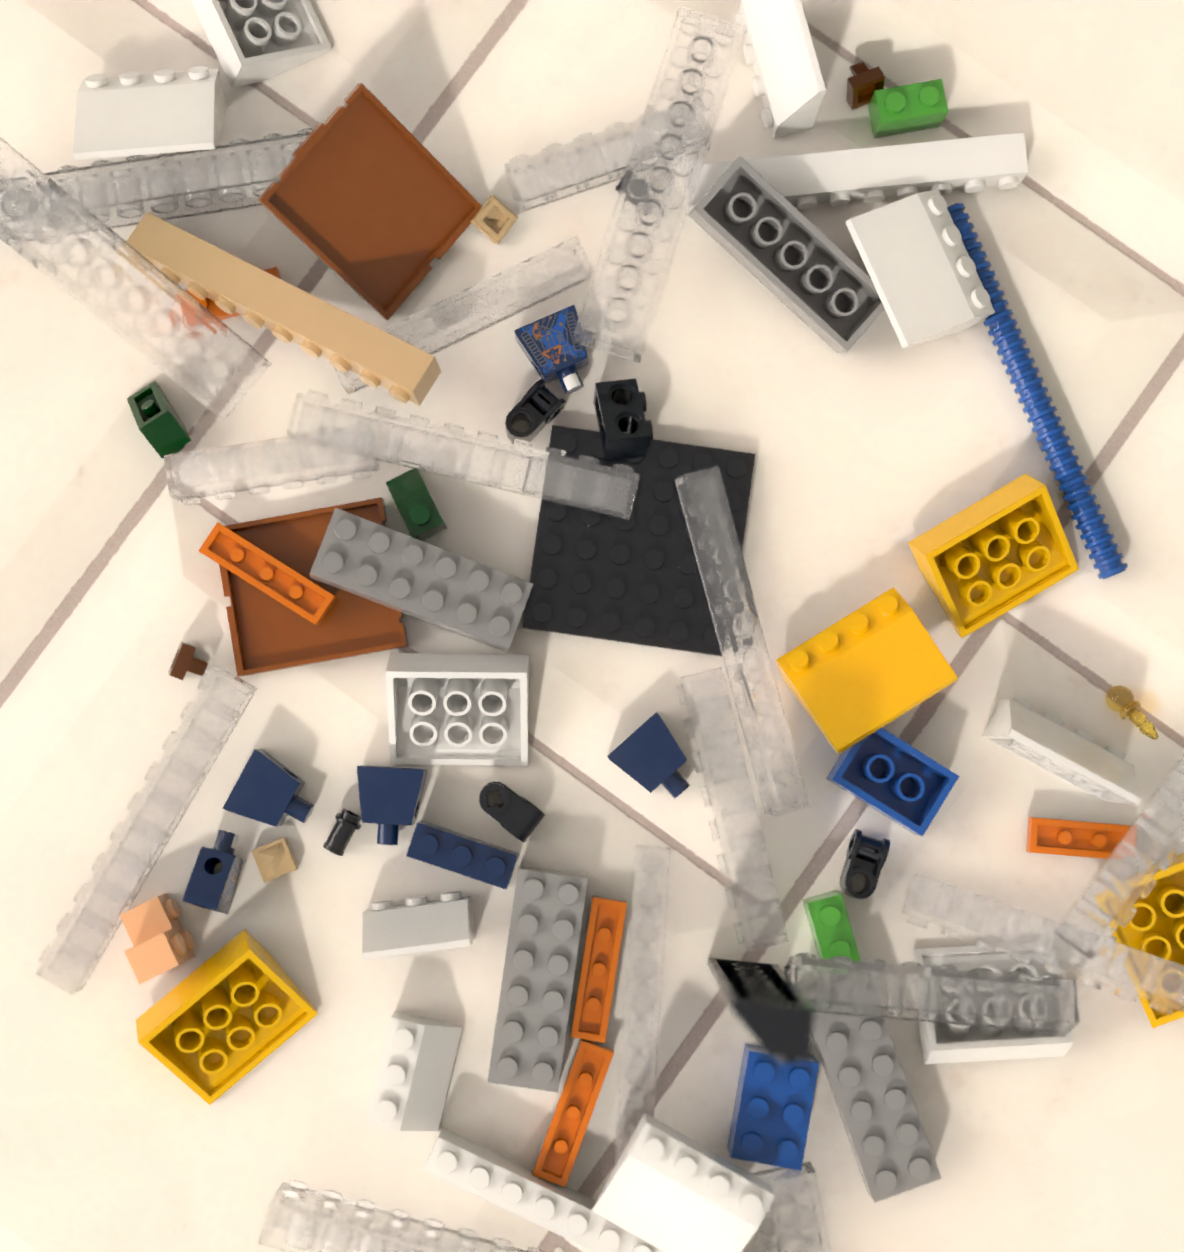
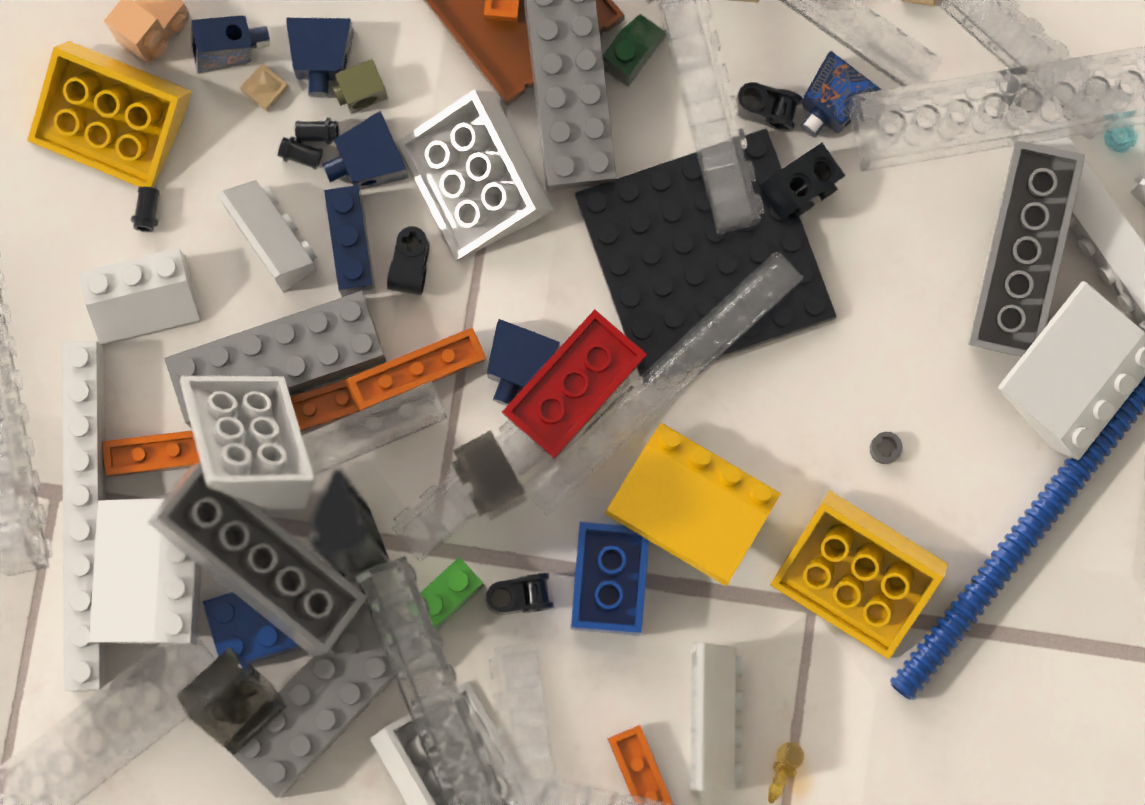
camera: 65 degrees right, 5 degrees down
none -> black pin [131,187,160,232]
none -> light grey brick [147,462,367,656]
none -> clear smoke brick [177,647,287,755]
none -> white slope [180,376,315,510]
none -> black pin [278,136,323,170]
none -> olive brick [333,59,388,114]
none -> orange plate [346,327,486,413]
none -> clear smoke brick [451,430,527,521]
none -> red plate [502,309,647,460]
none -> flat silver bush [869,432,902,464]
none -> clear light blue plate [1104,120,1138,152]

